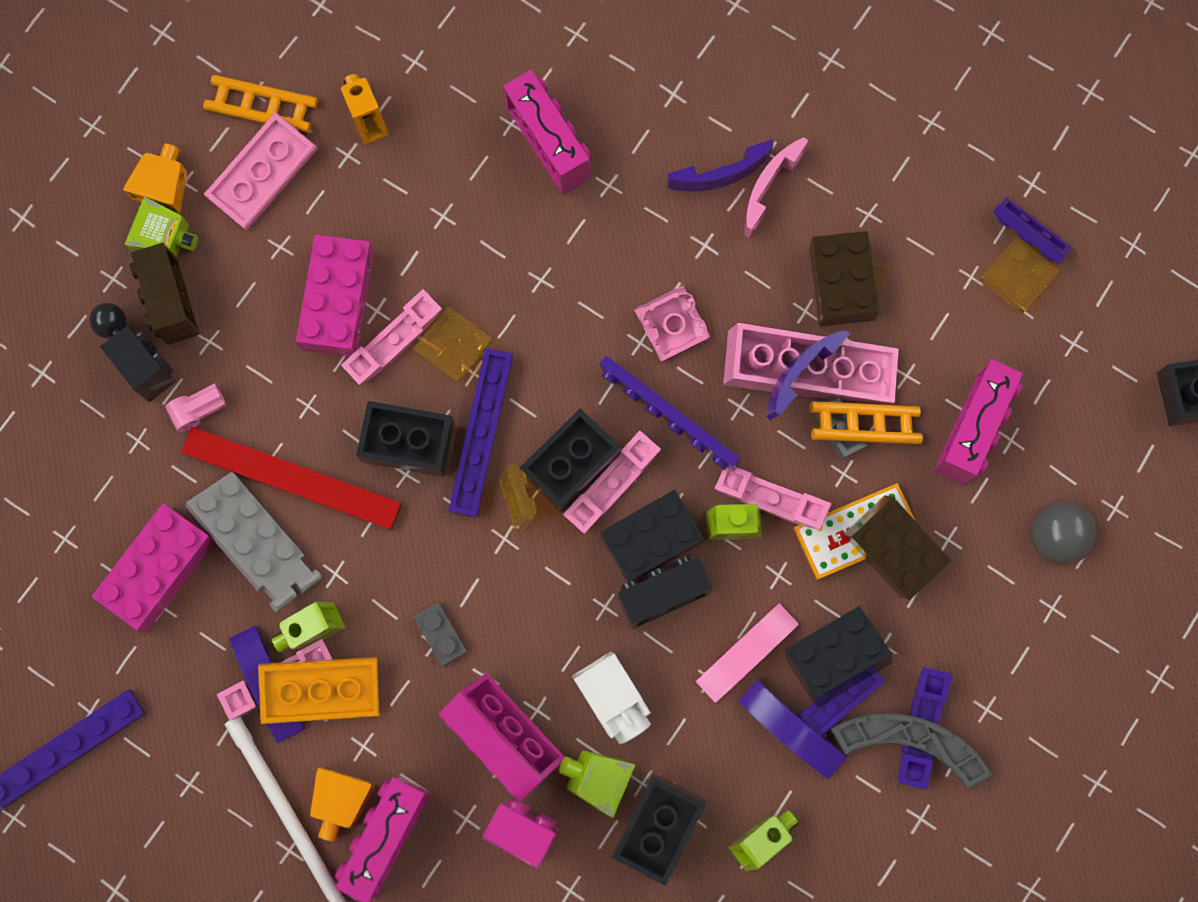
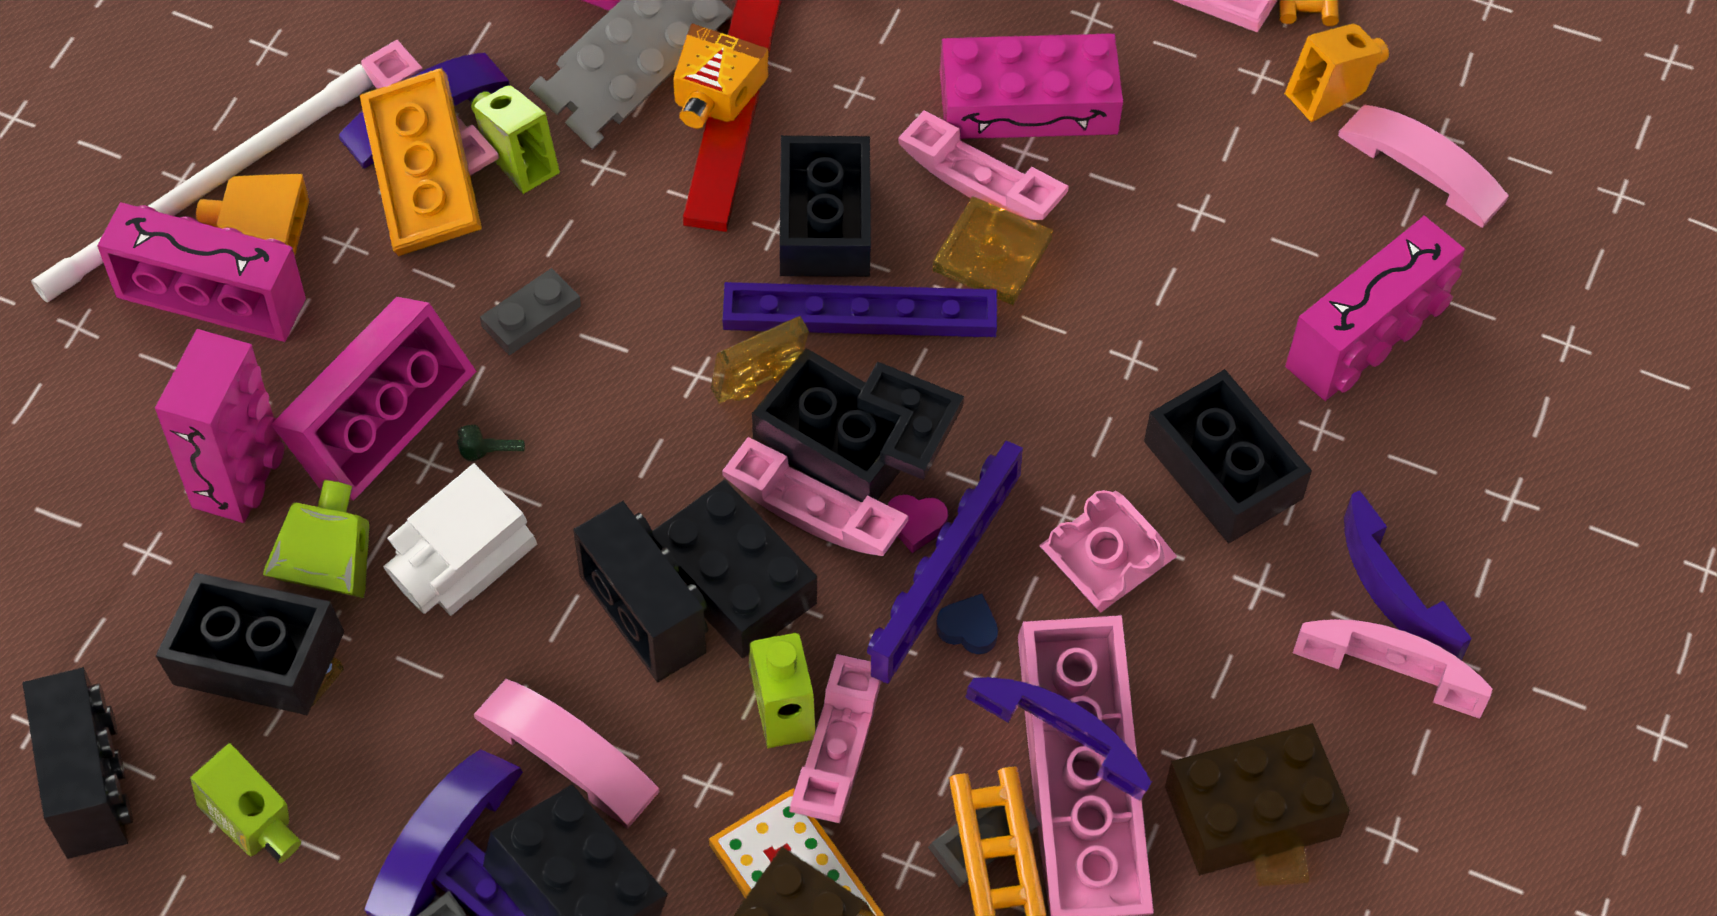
camera: 75 degrees right, 20 degrees down
none -> clear green hand [457,425,525,461]
none -> light orange torso [674,23,768,129]
none -> black plate [857,361,964,480]
none -> dark pink tile [888,494,948,553]
none -> dark blue tile [936,593,998,654]
none -> black brick [1144,369,1312,544]
none -> bright pink slope [1338,105,1508,228]

